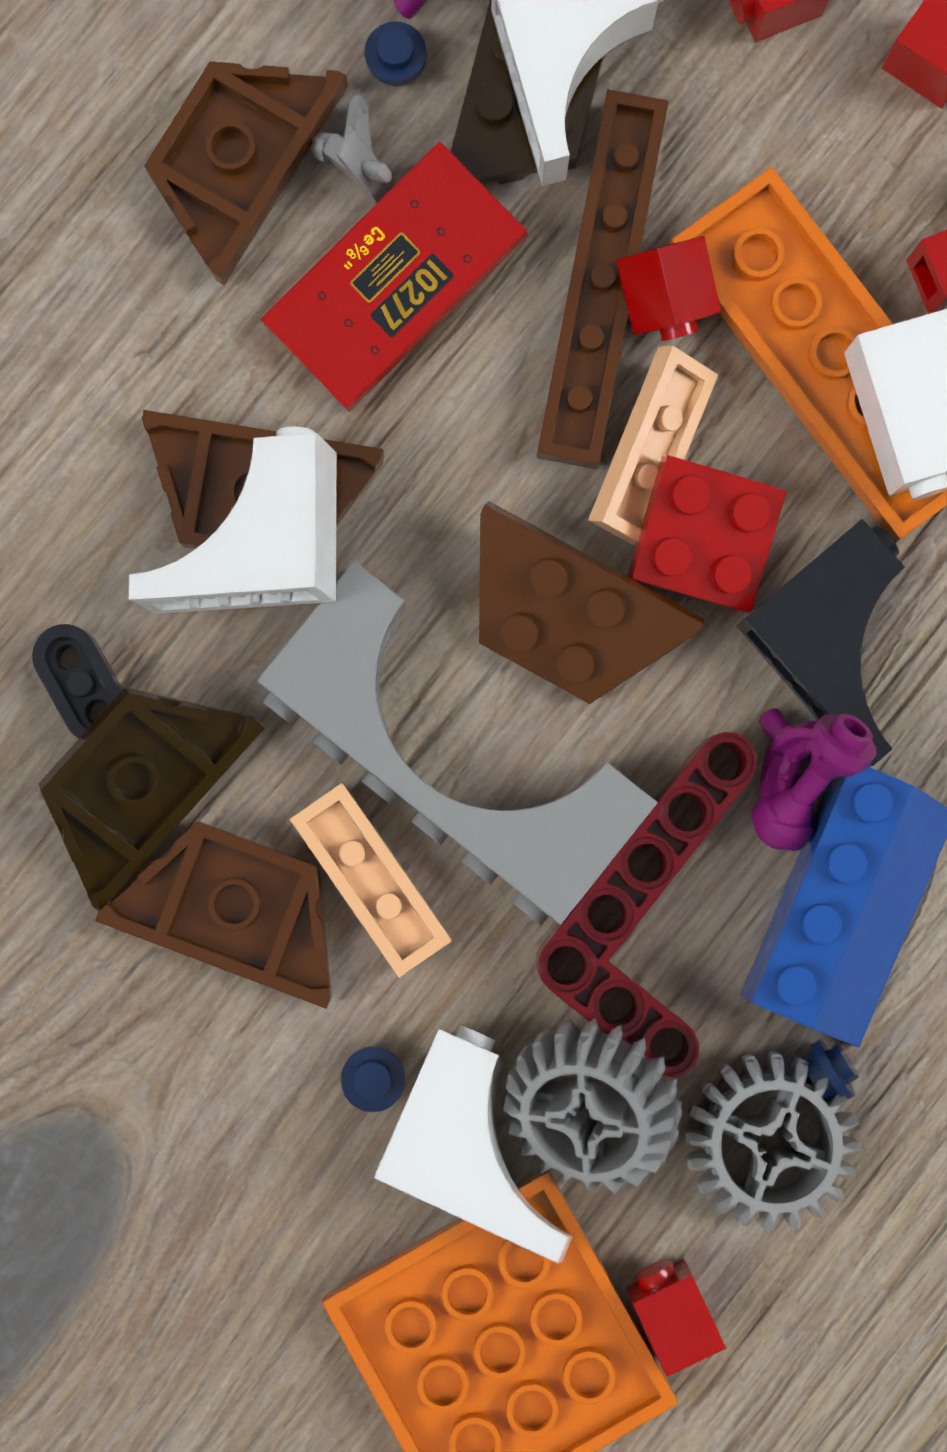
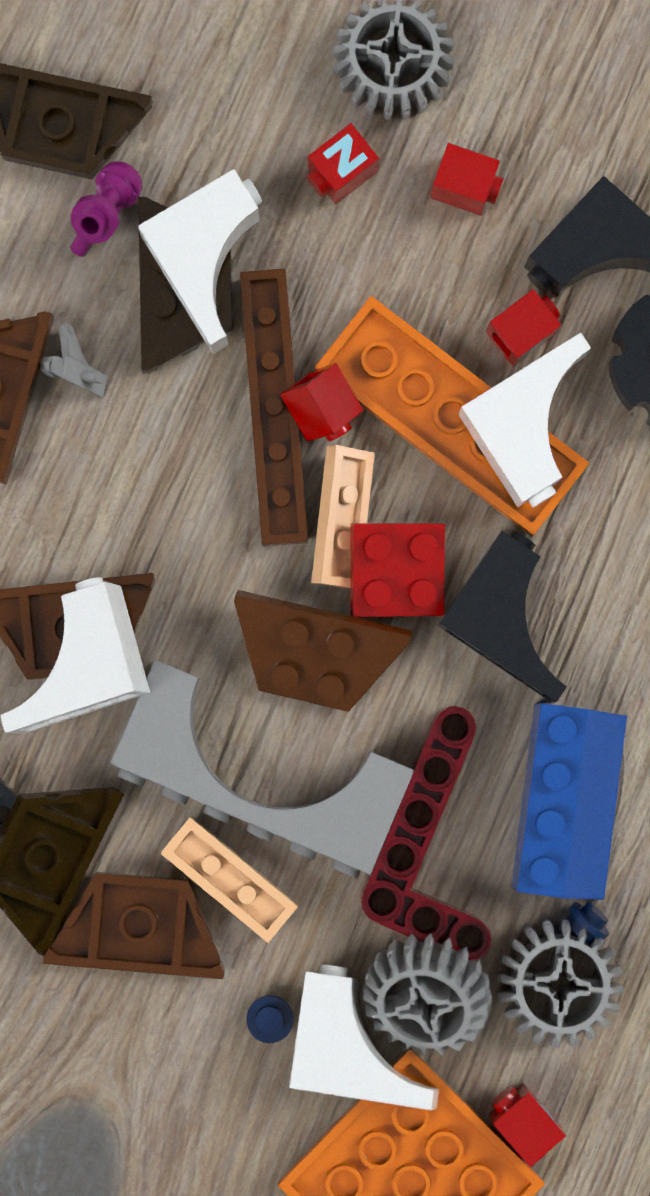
camera: 20 degrees left, 0 degrees up
red tile [260,141,528,412] -> none
dark blue plate [364,22,427,86] -> none
magenta piece [751,708,876,851] -> none

